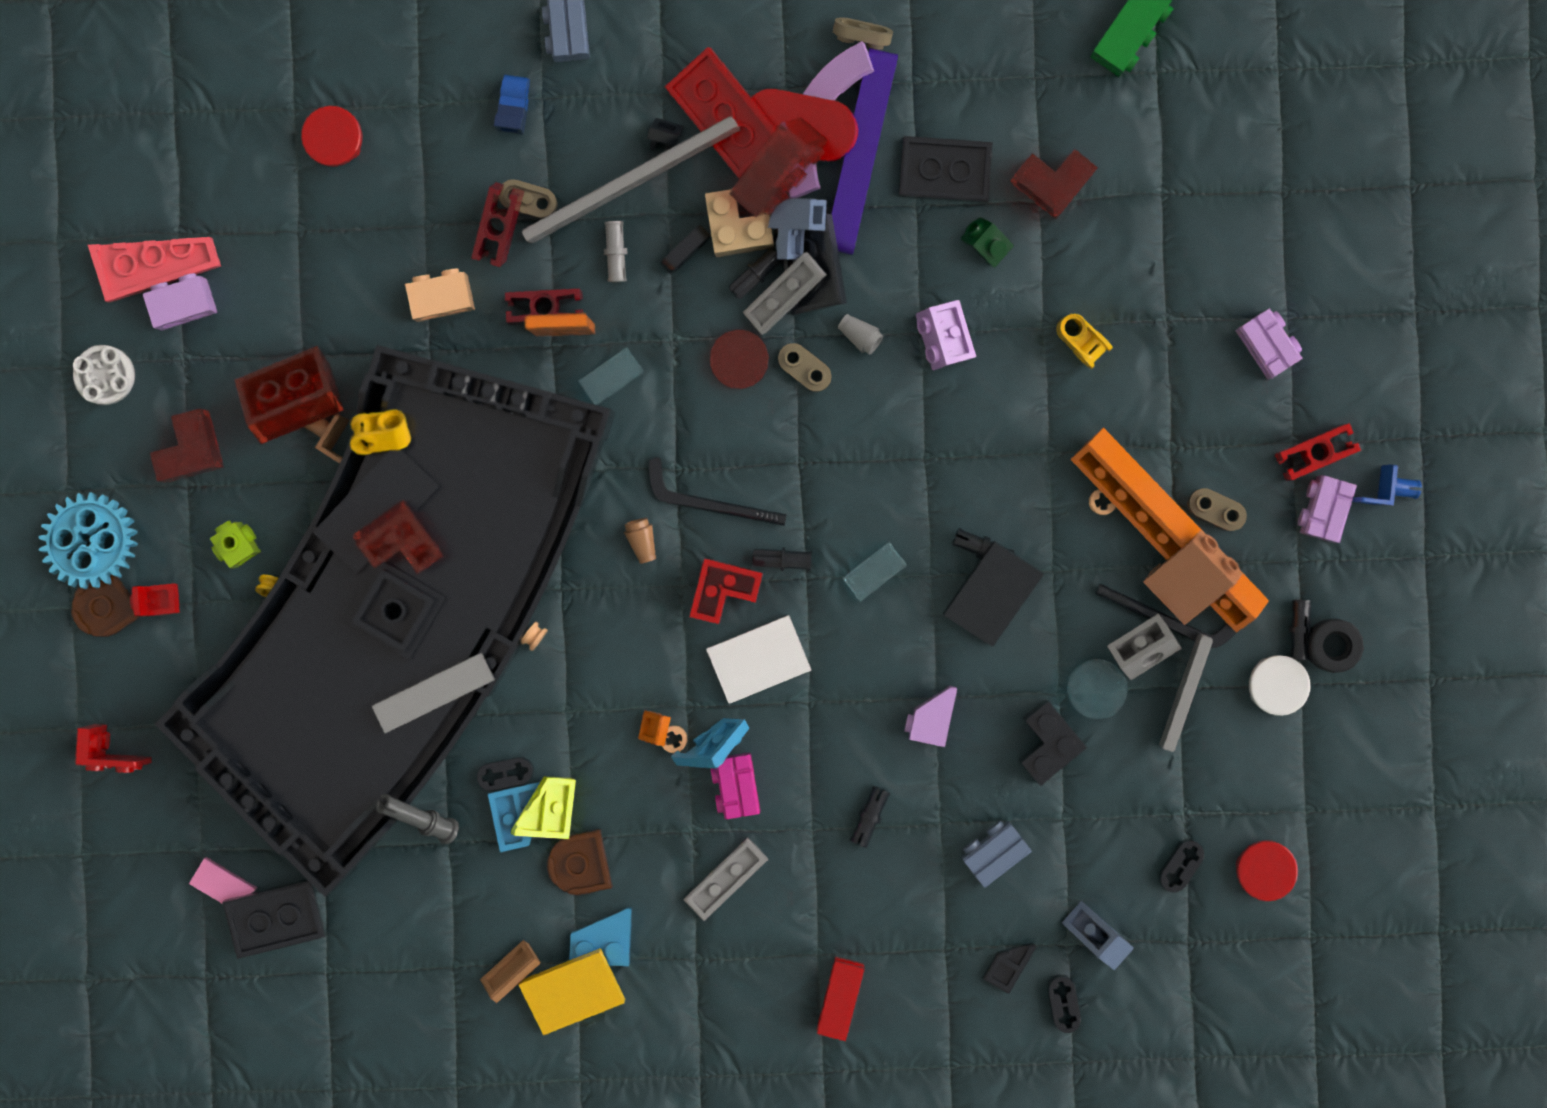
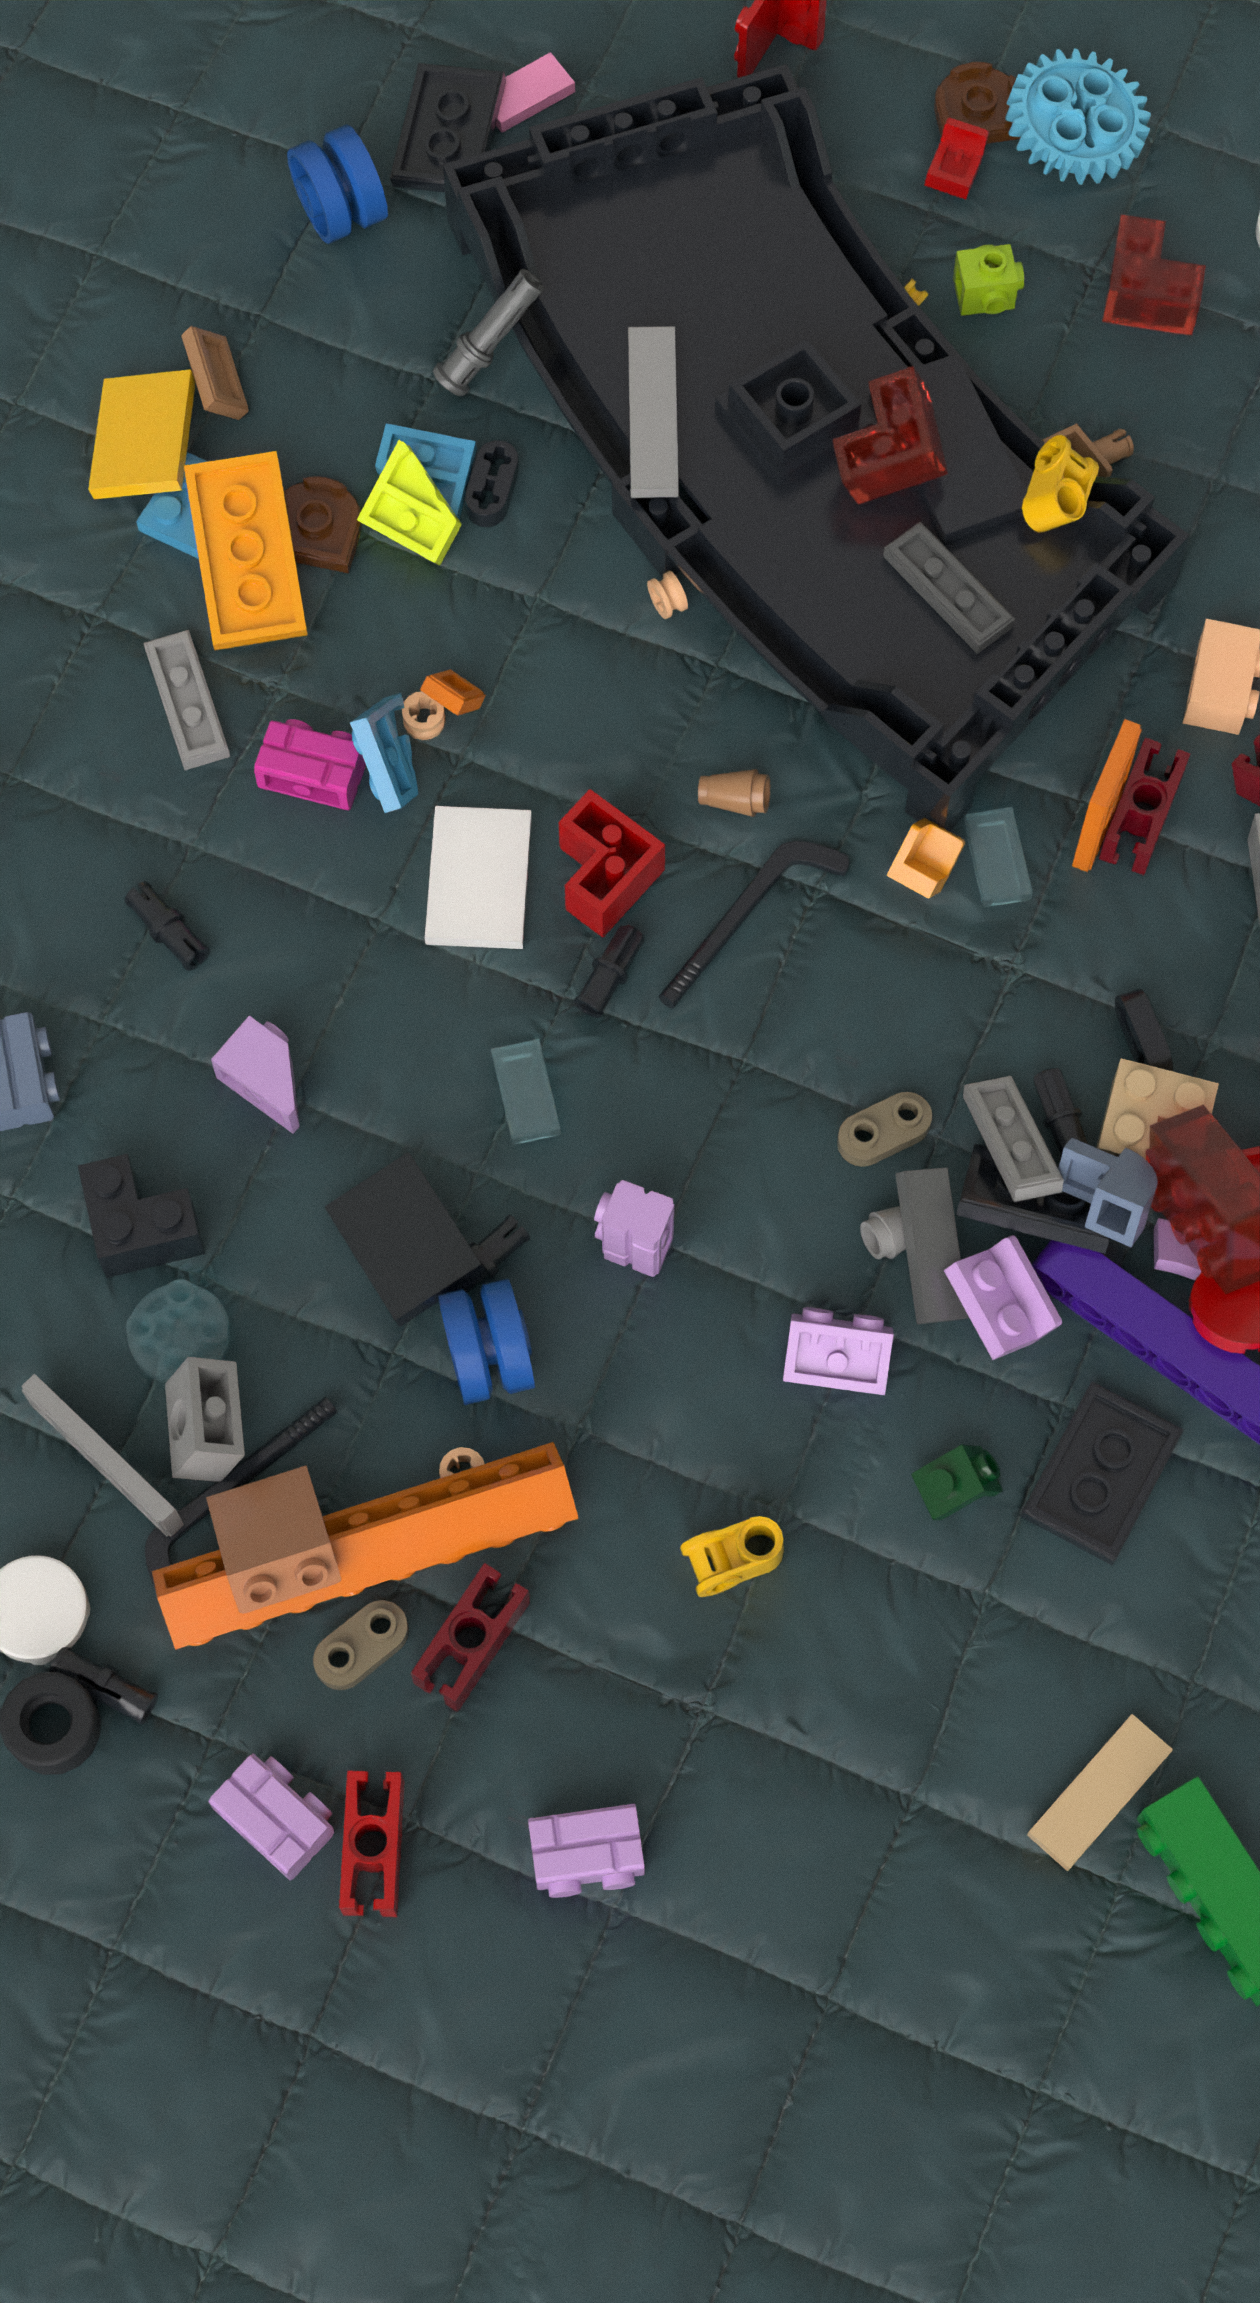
camera: 115 degrees right, 20 degrees down
clear red brick [235,346,344,444] -> none
light grey pin [604,221,627,282] -> none
clear red tile [710,330,769,389] -> none
clear red brick [1010,149,1098,219] -> none
blue bracket [1352,465,1422,505] -> none
none -> light orange plate [184,451,308,650]
none -> blue wheel [287,124,388,244]
none -> dark red piece [411,1563,530,1712]
none -> blue wheel [438,1278,535,1405]
none -> lavender brick [594,1180,675,1277]
none -> dark grey tile [883,522,1015,654]
none -> light orange panel [887,818,965,899]
none -> dark grey tile [895,1168,969,1325]
none -> lavender bracket [944,1235,1062,1360]
none -> tan tile [1027,1714,1173,1871]

